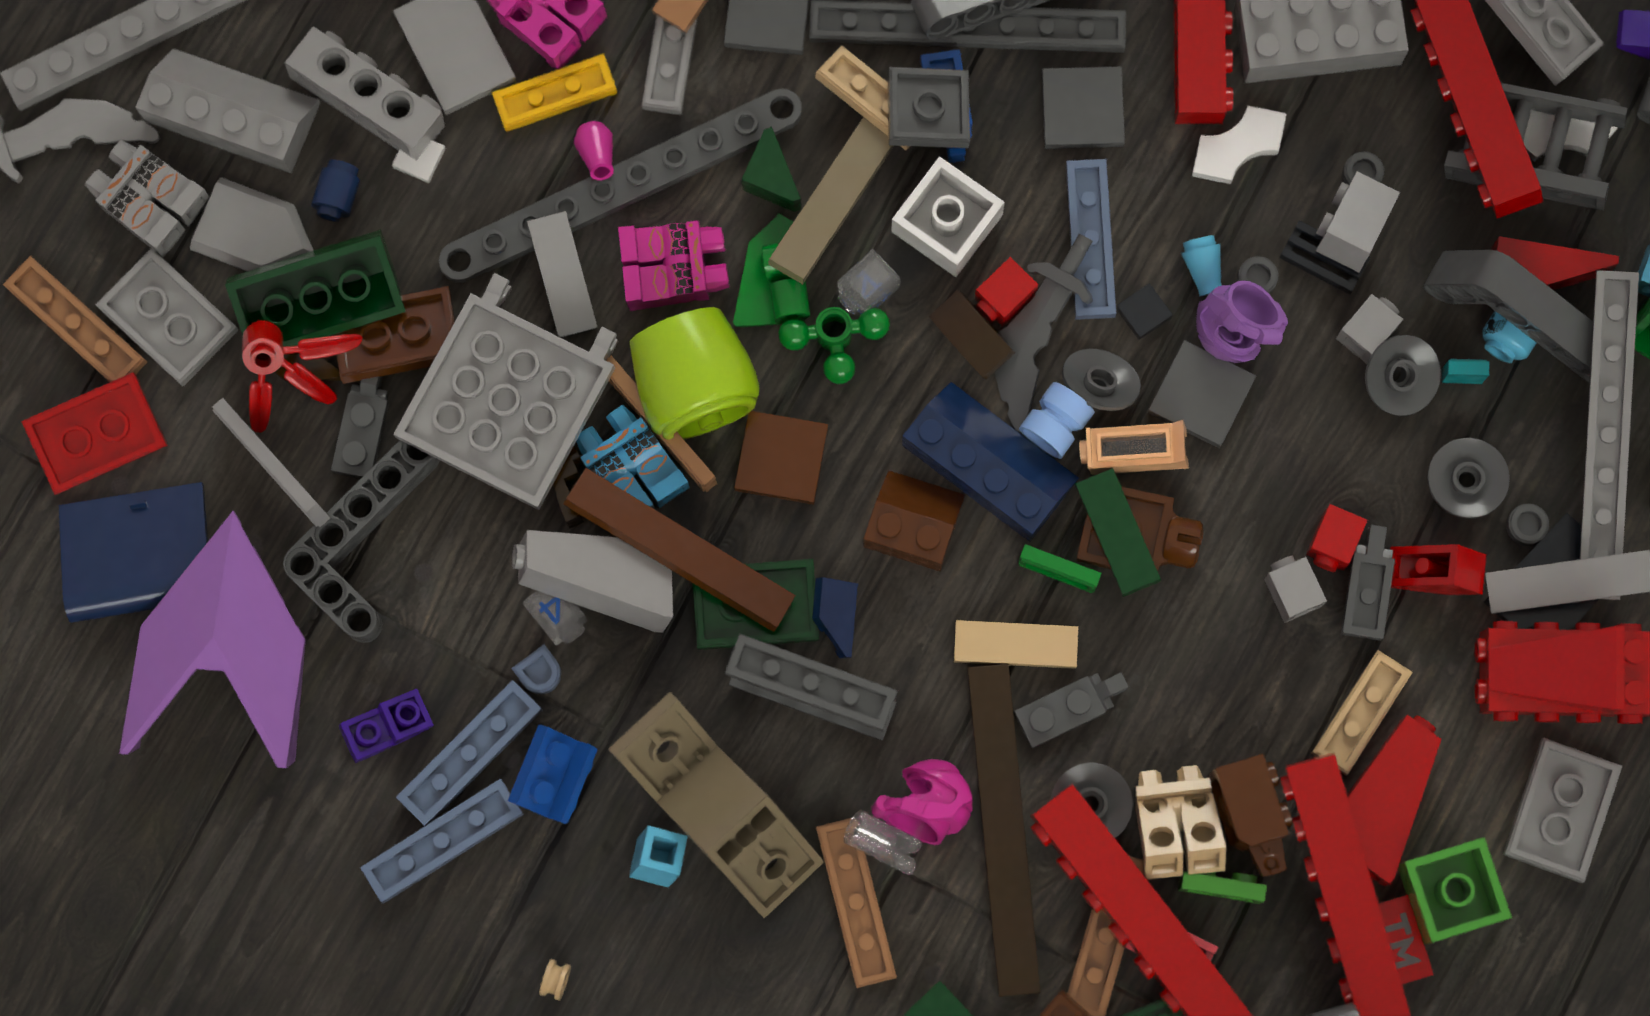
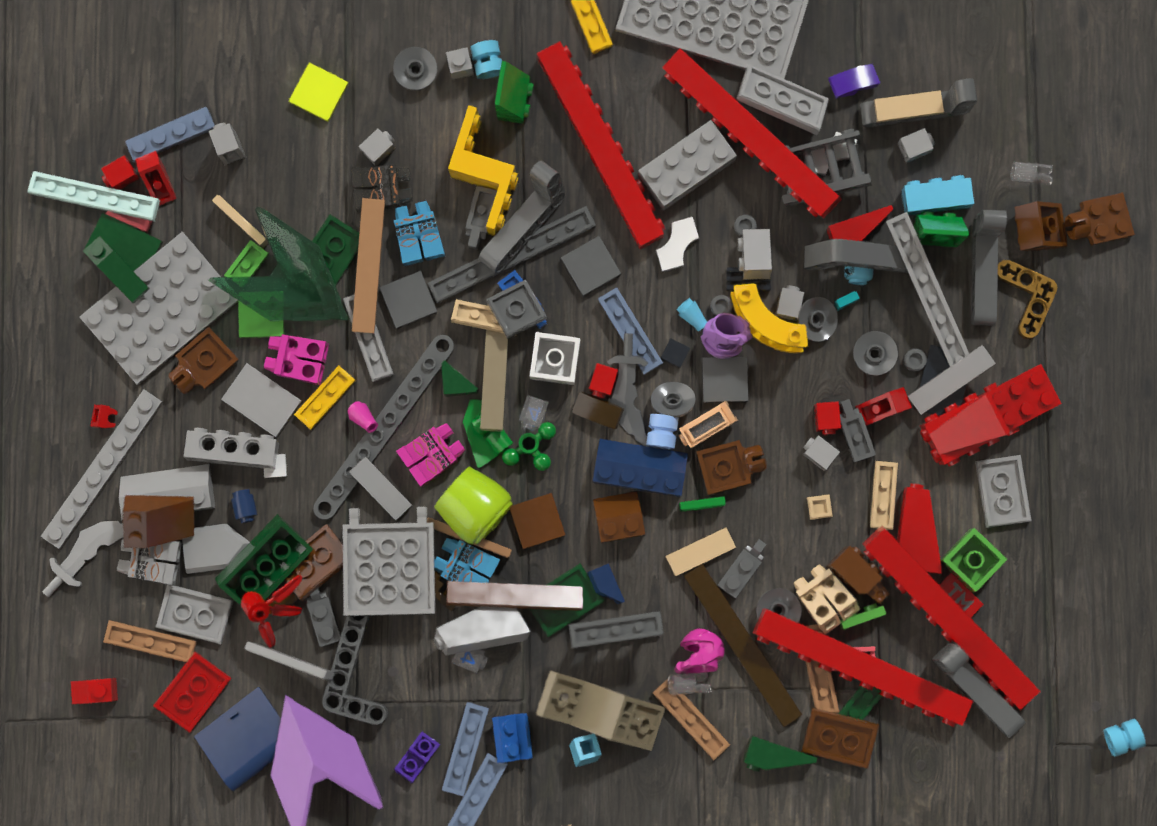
camera: 30 degrees left, 5 degrees up
sand blue tile [511,644,561,694] -> none
dark green tile [1075,468,1161,597] -> none
none -> reddish brown slope [123,495,194,548]
none -> yellow fence [730,284,808,353]
none -> tan tile [807,494,833,520]

